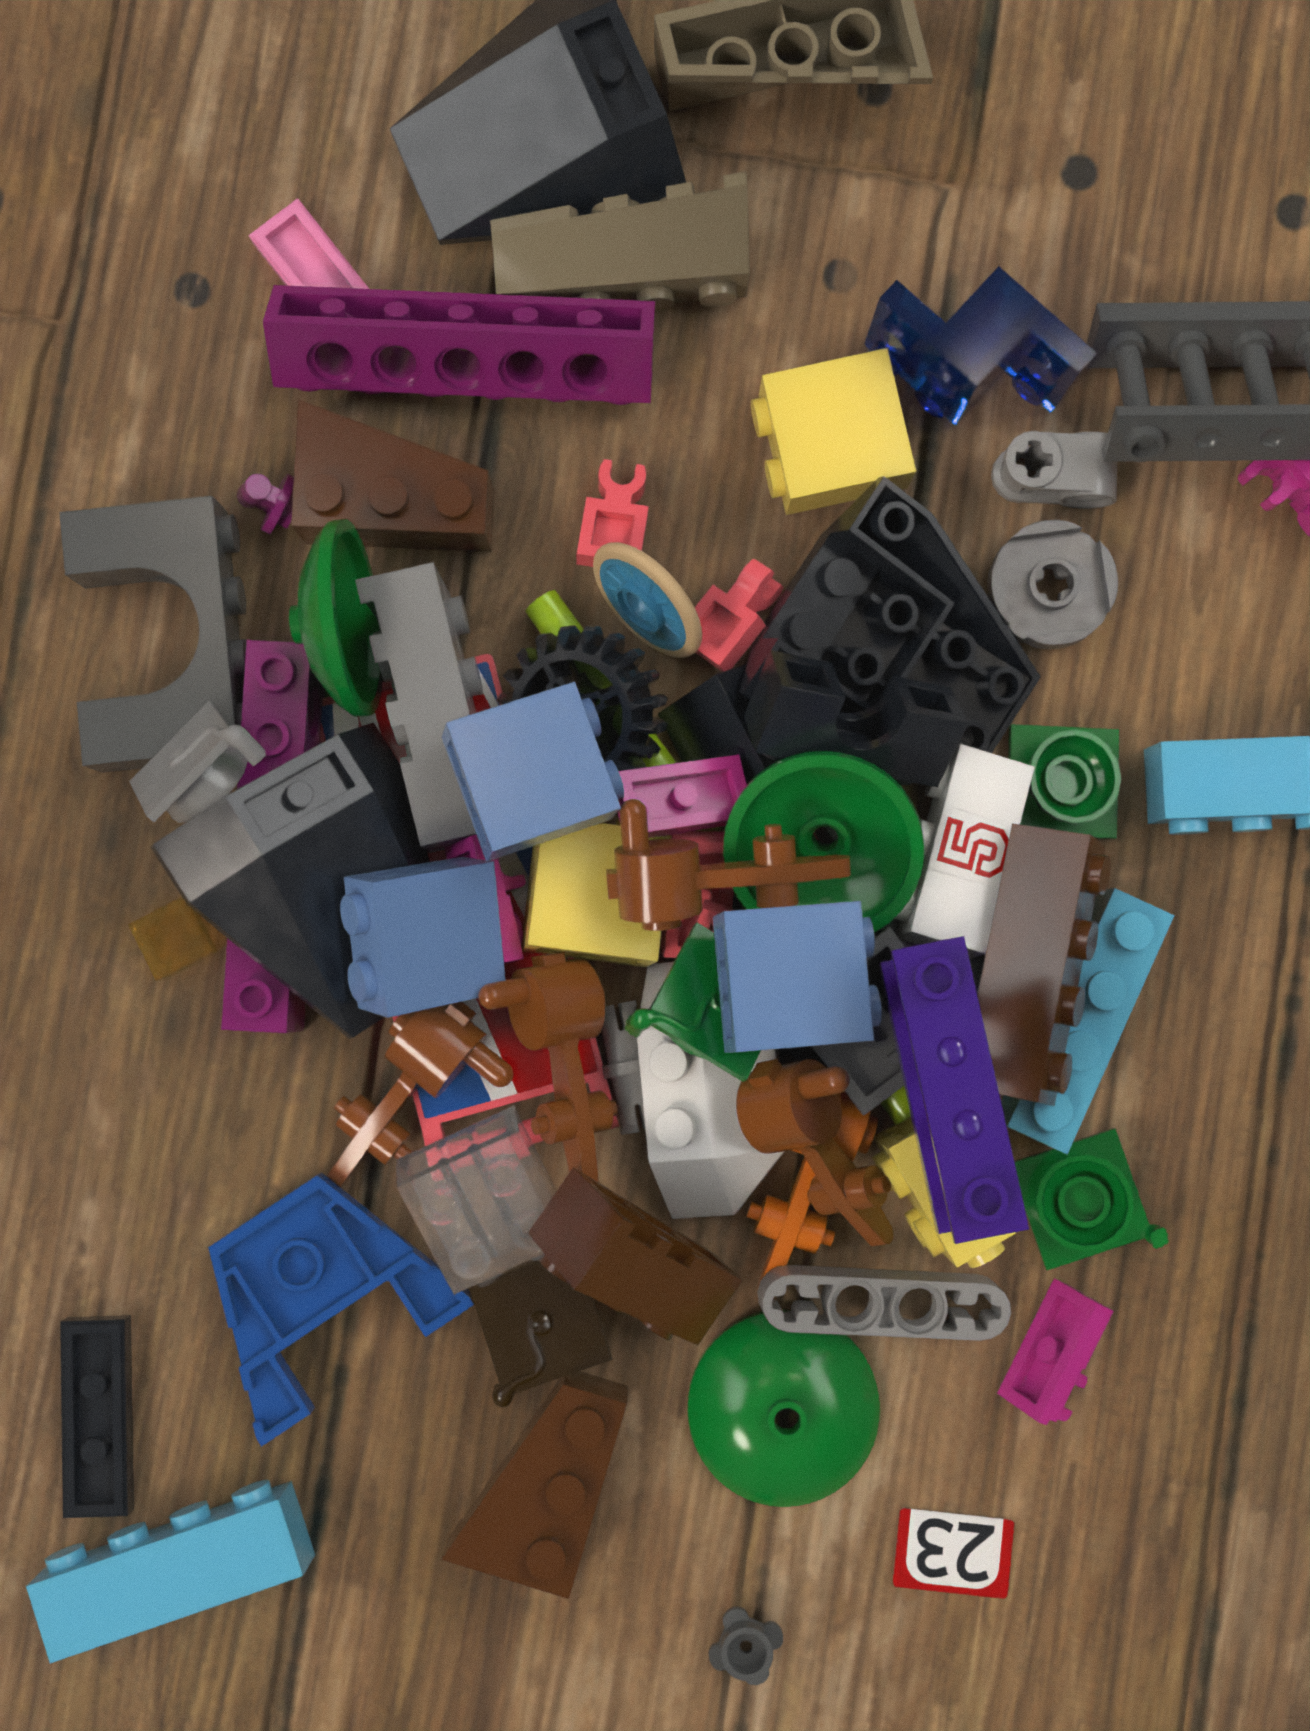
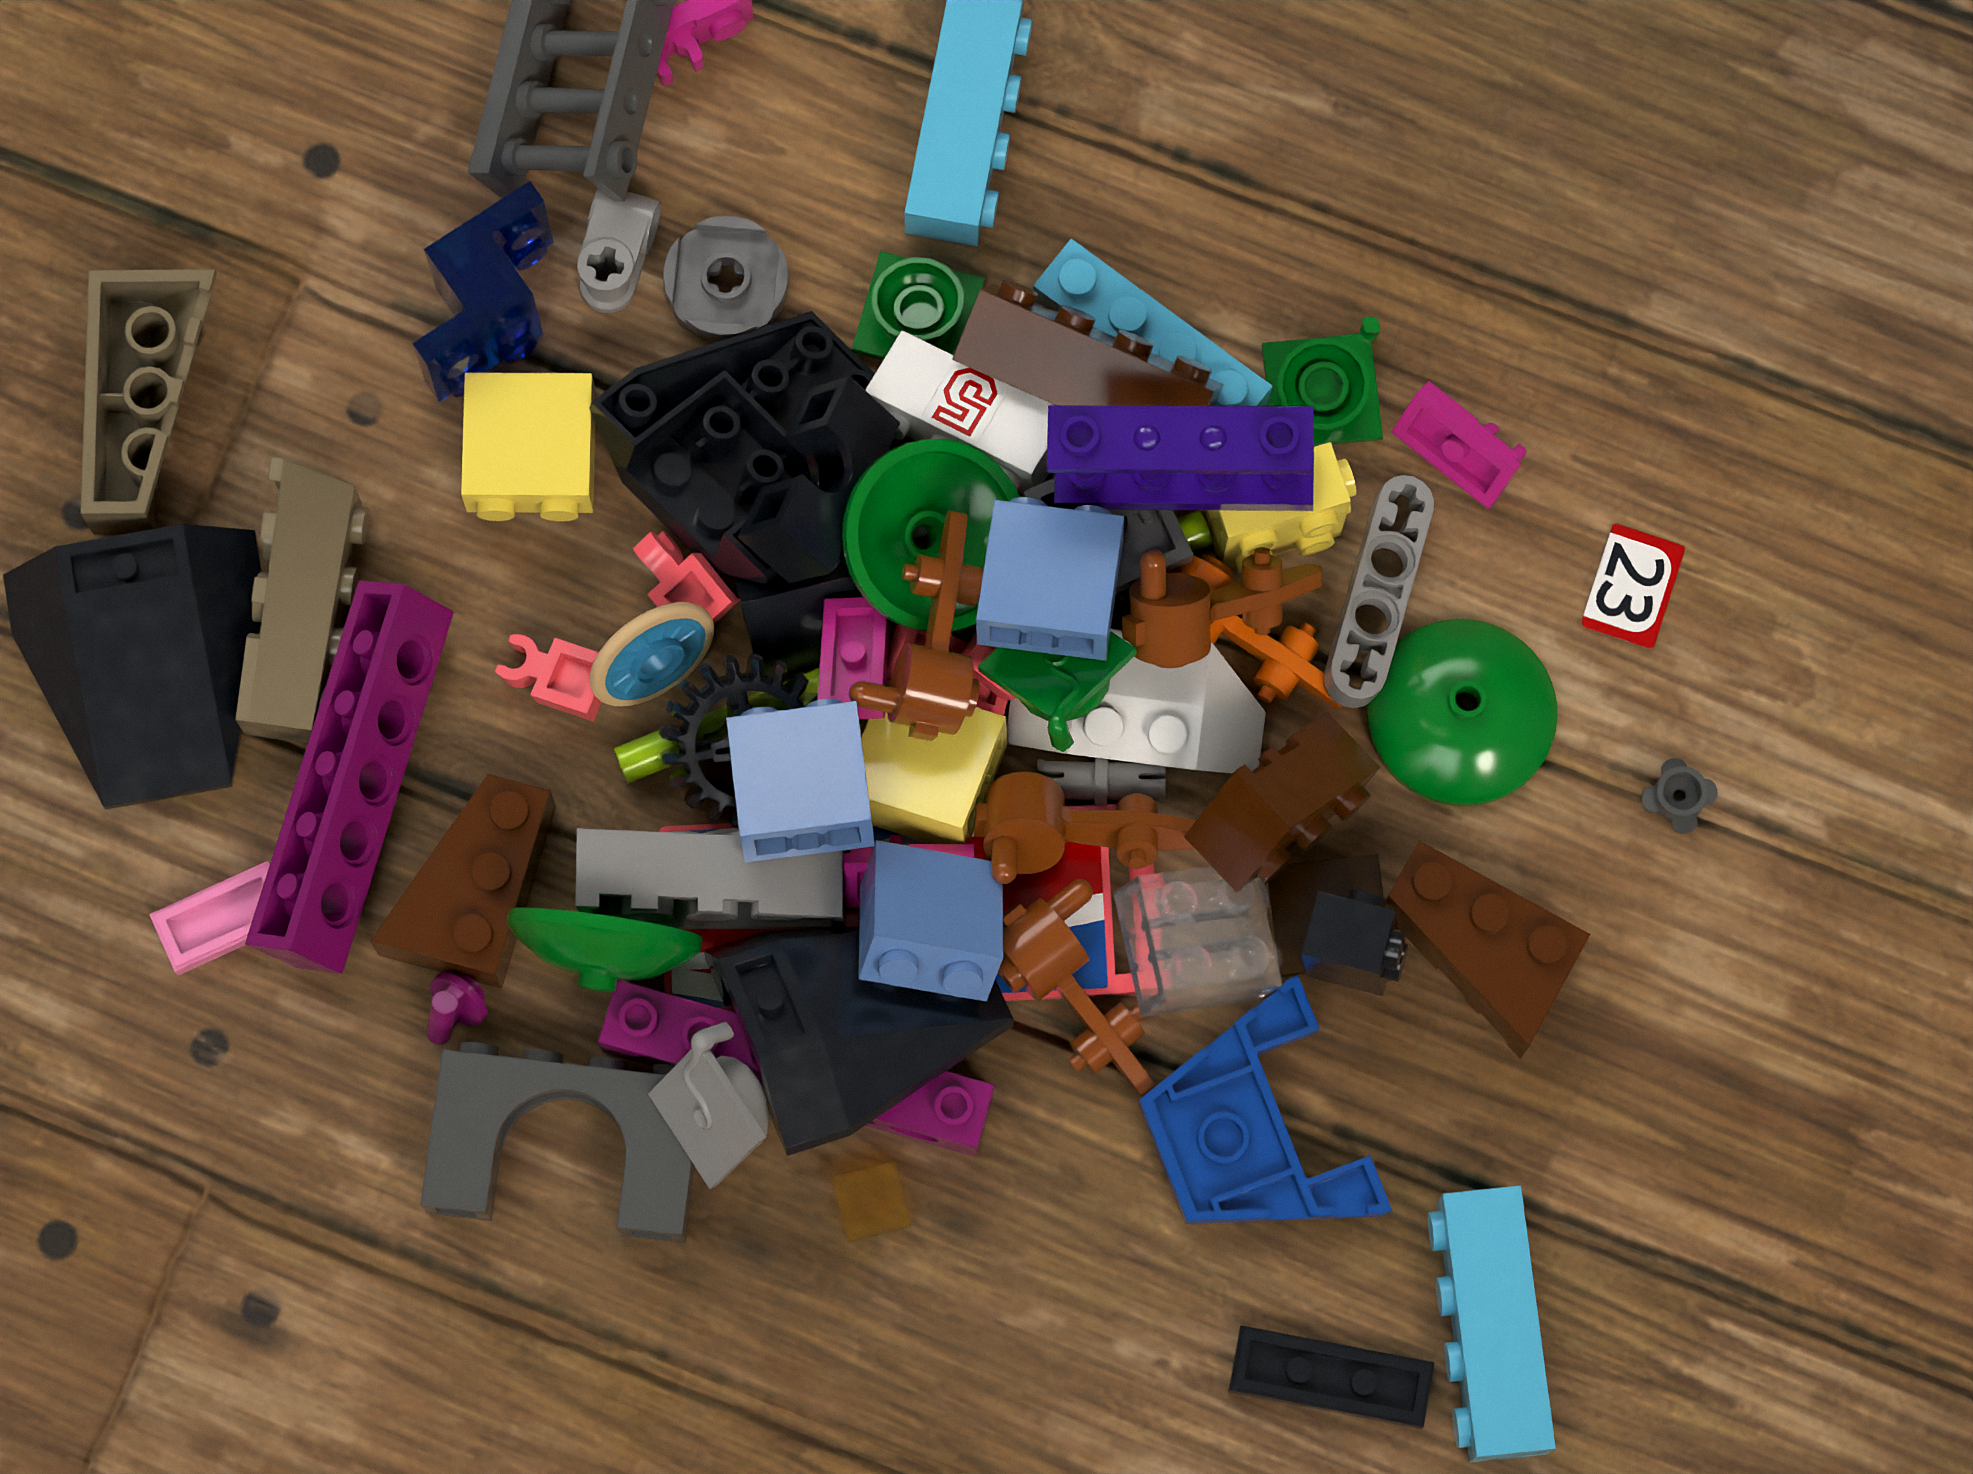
camera: 80 degrees left, 10 degrees down
none -> black brick [1301,890,1408,996]

